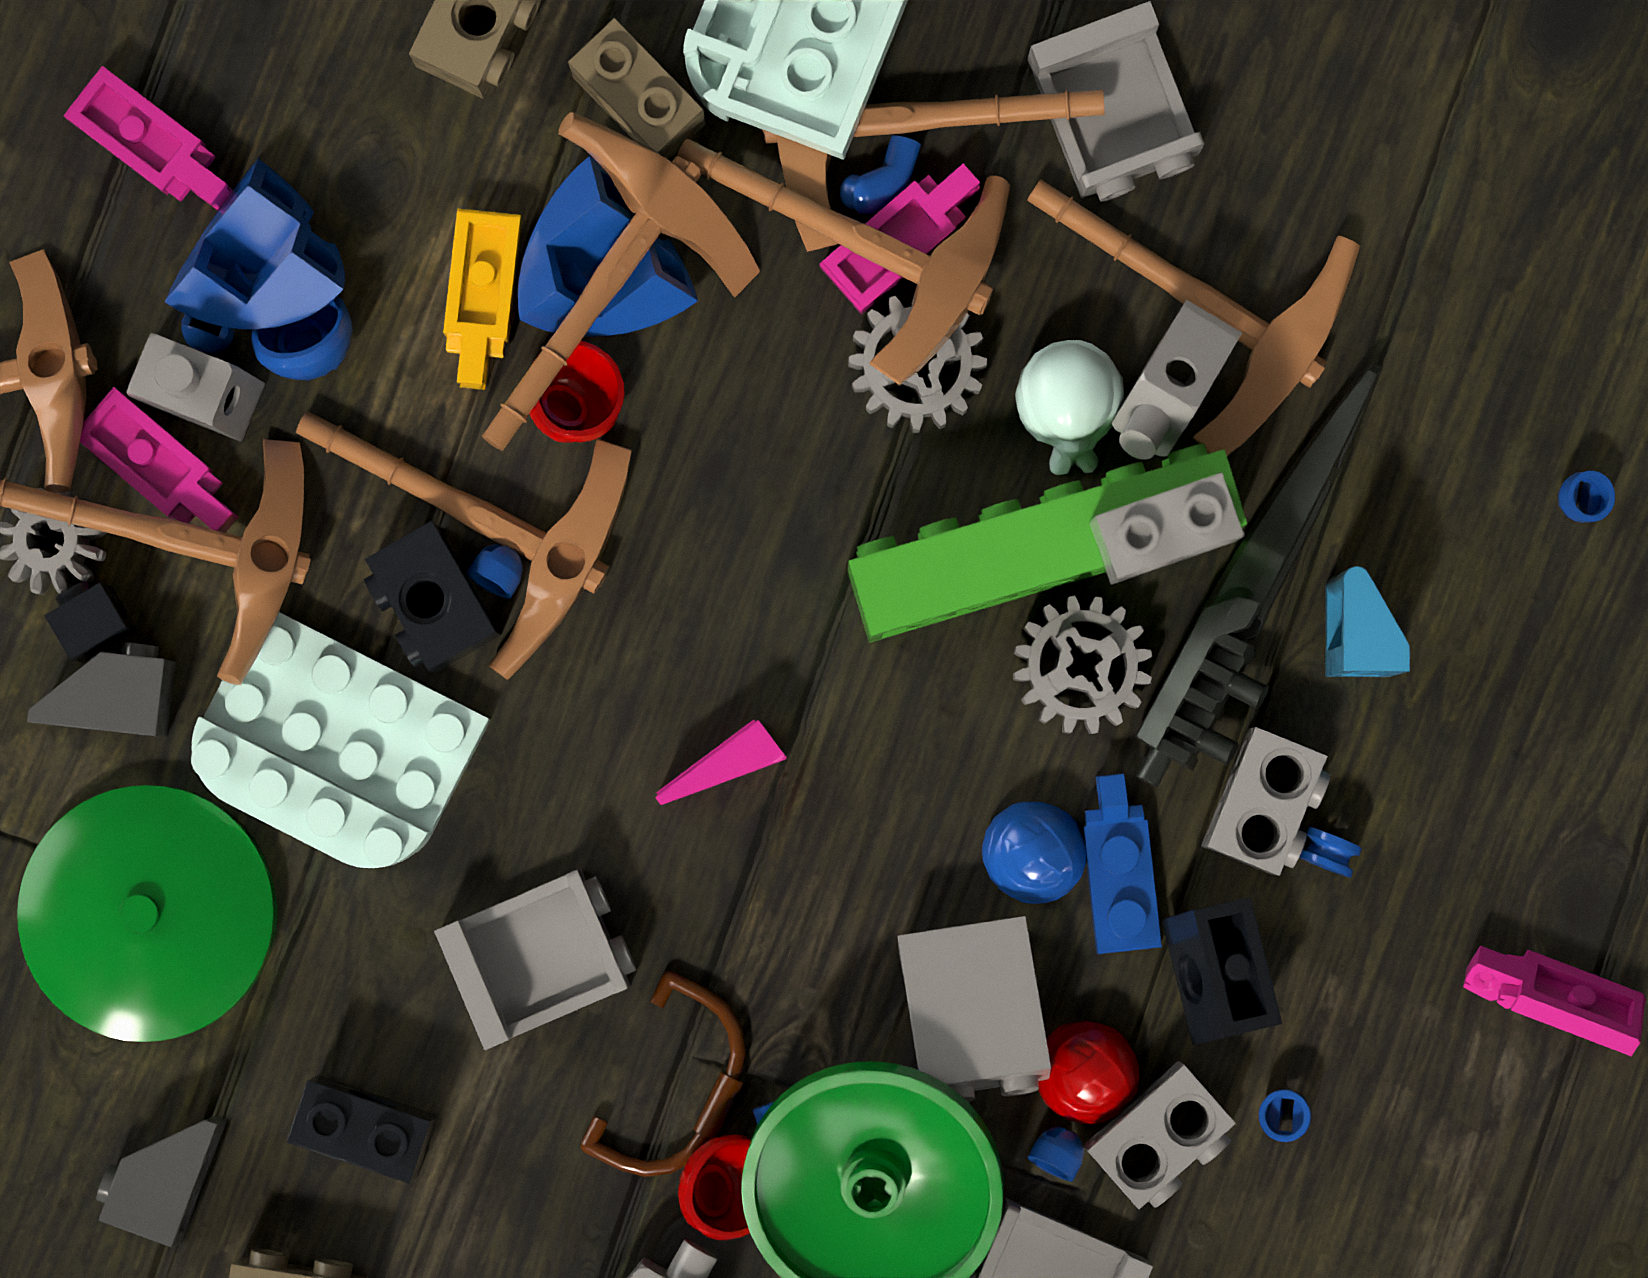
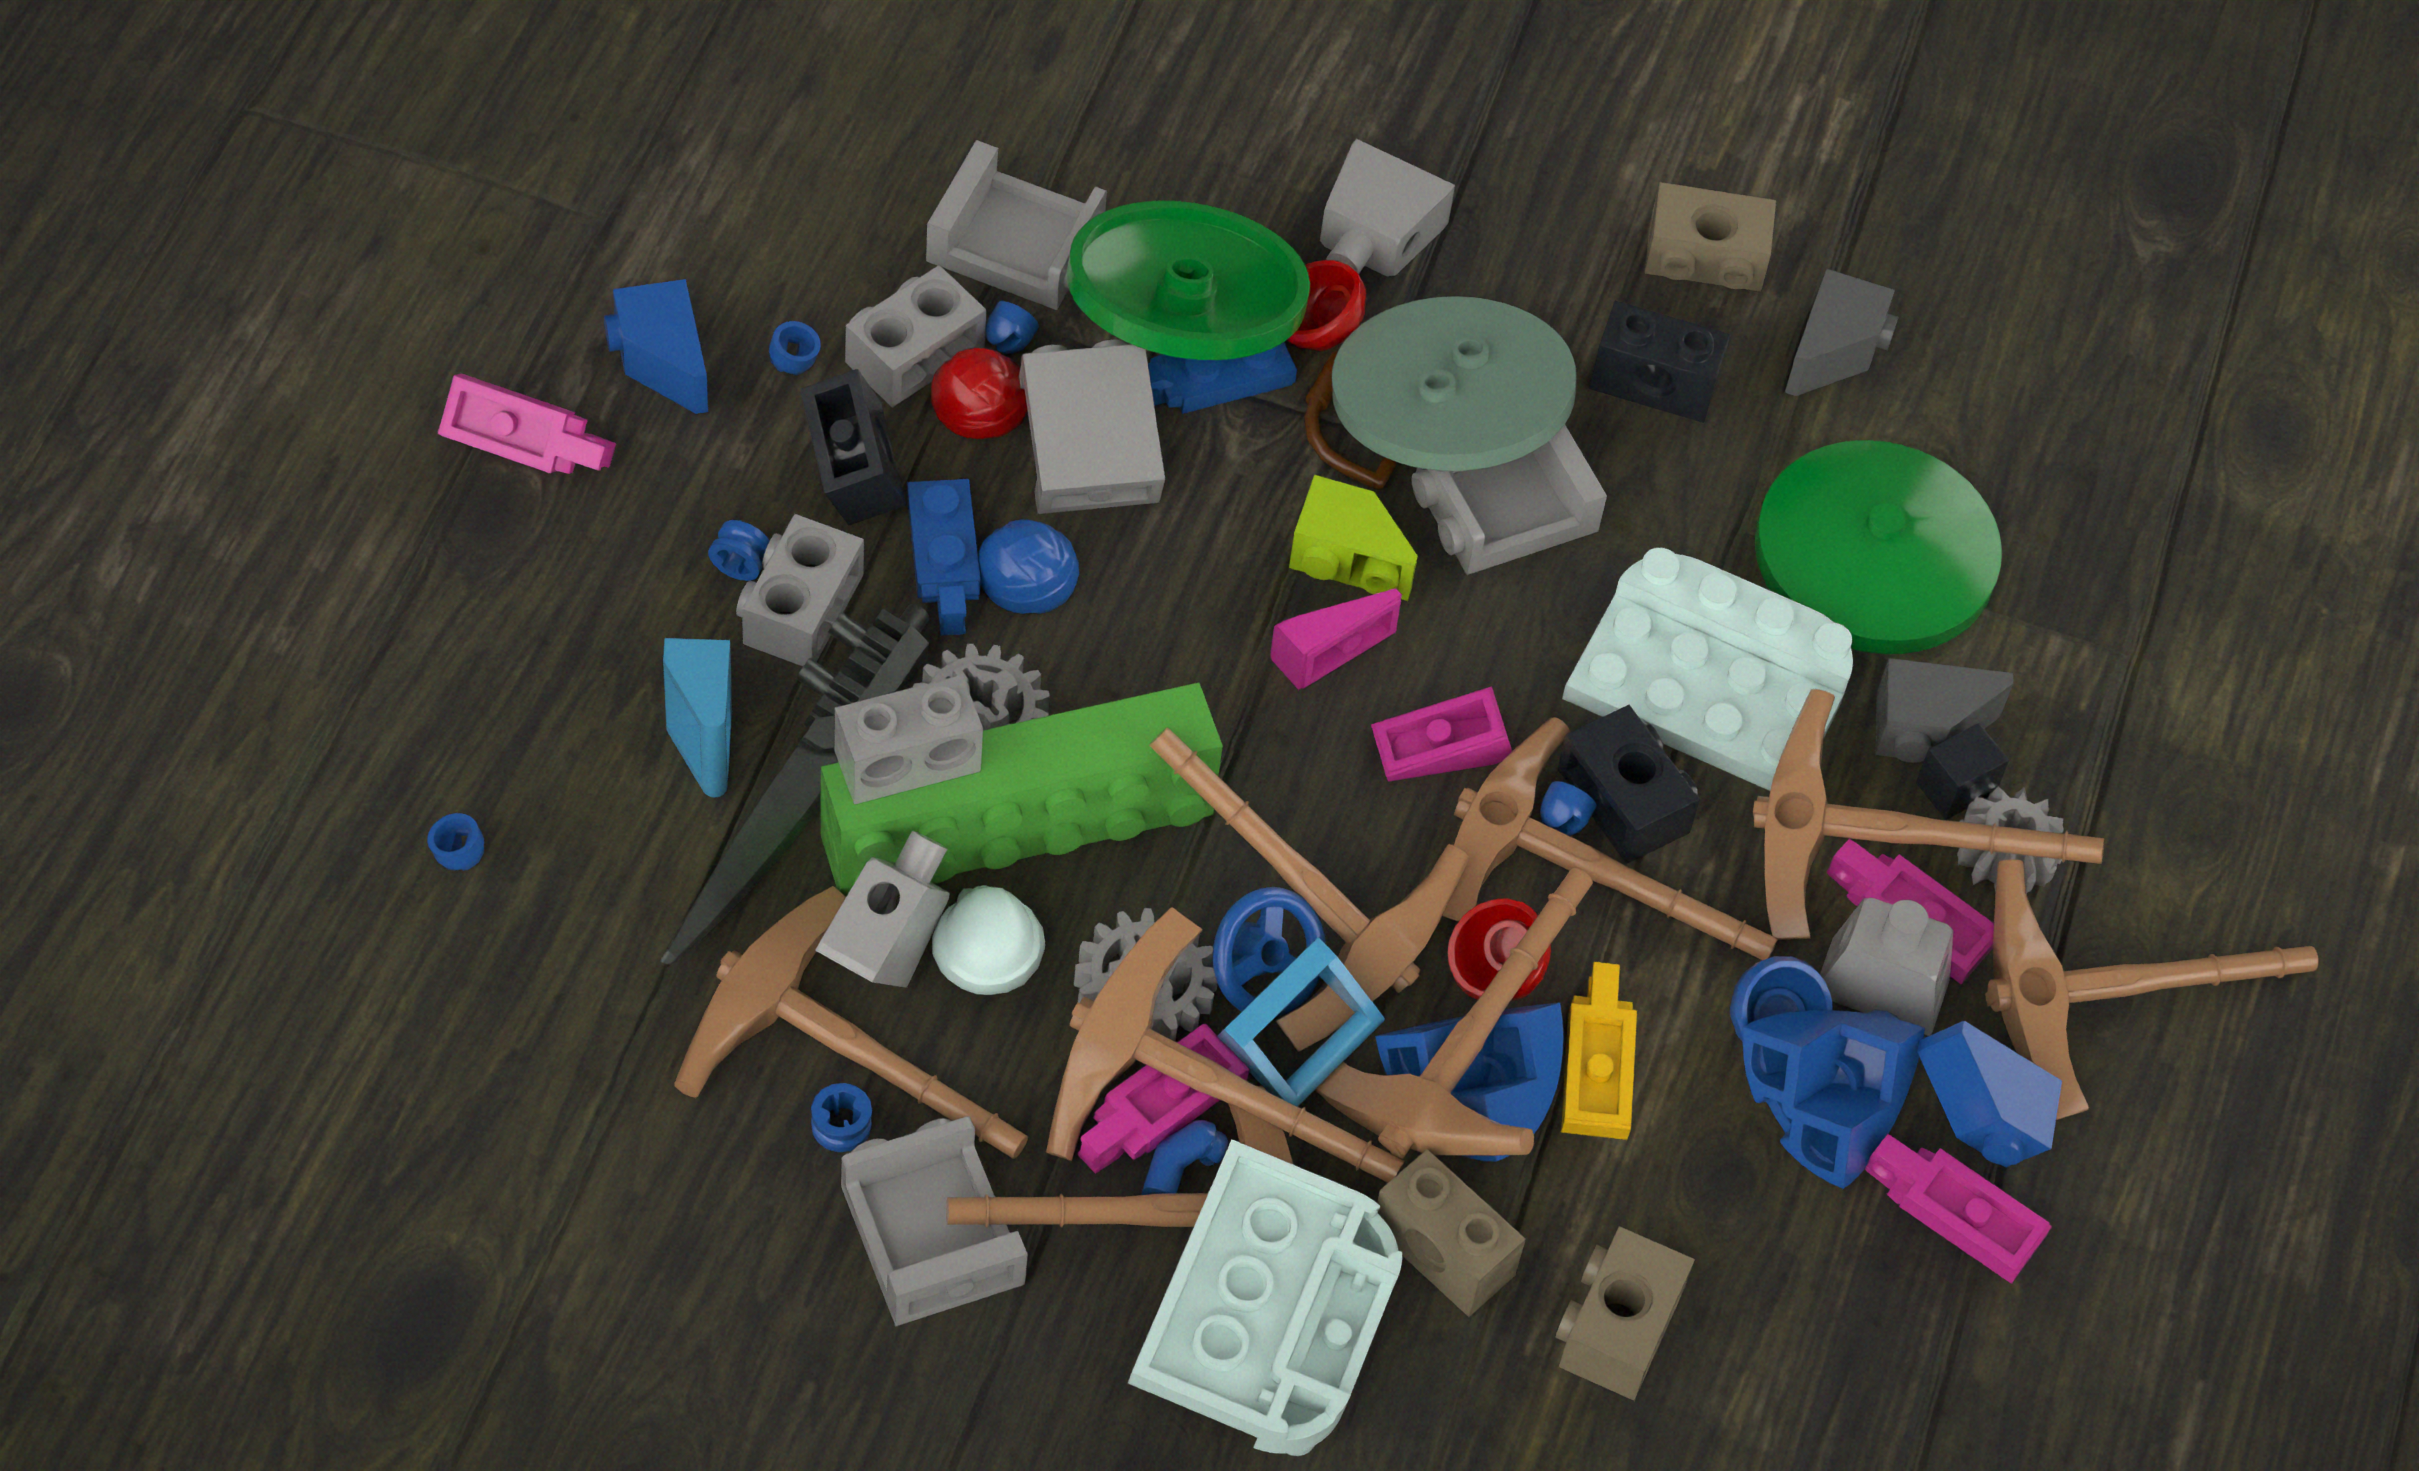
camera: 175 degrees right, 30 degrees down
none -> blue slope [604,279,708,414]
none -> blue bush [811,1083,872,1152]
none -> medium nougat piece [1149,727,1469,1052]
none -> blue piece [1213,887,1326,1017]
none -> dark azure tile [1217,937,1385,1107]
none -> lime slope [1289,475,1418,601]
none -> sand green plate [1332,296,1576,471]
none -> dark pink slope [1371,686,1512,781]
none -> blue slope [1917,1021,2062,1167]

